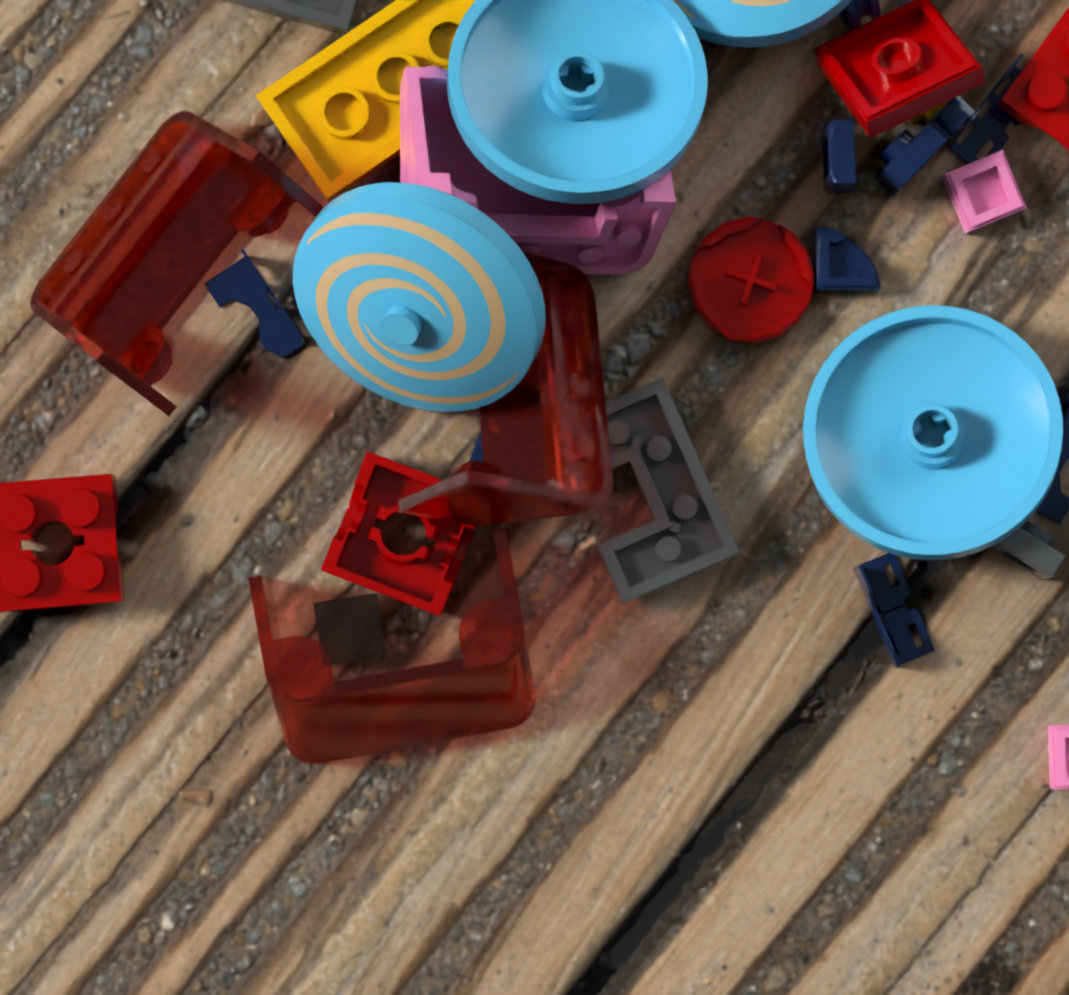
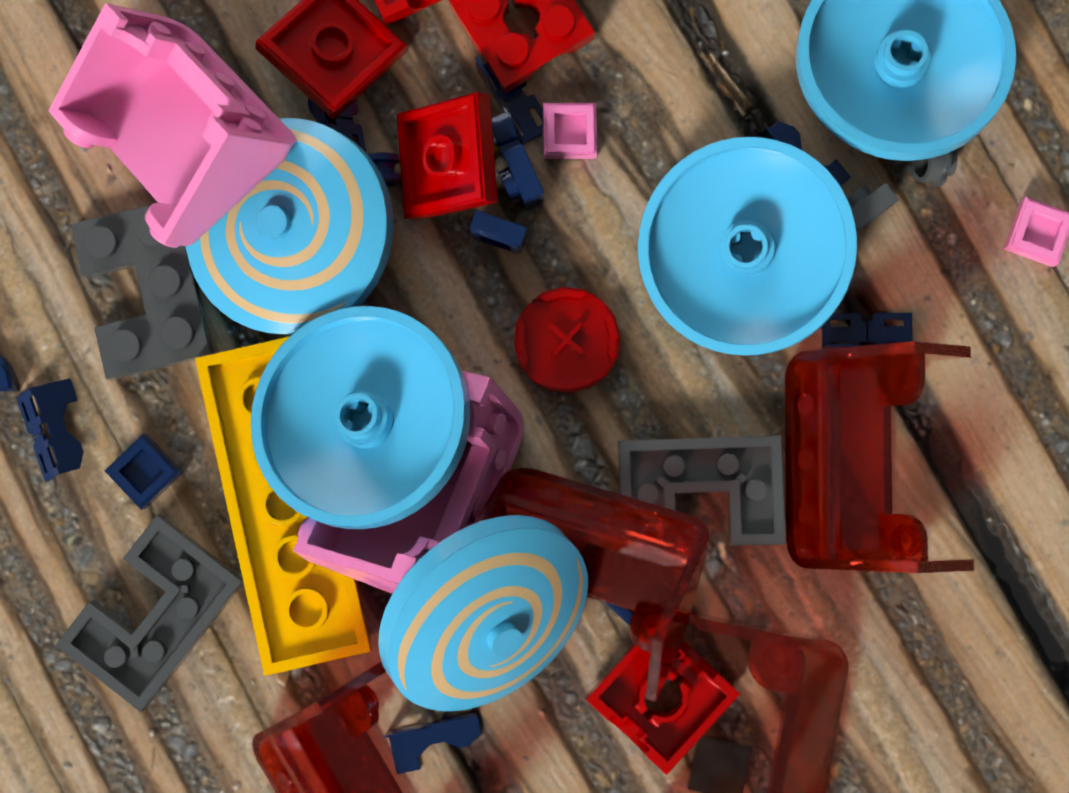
camera: 60 degrees left, 0 degrees up
dark blue tile [814,227,880,293] -> none
none -> clear red windscreen [785,341,974,573]

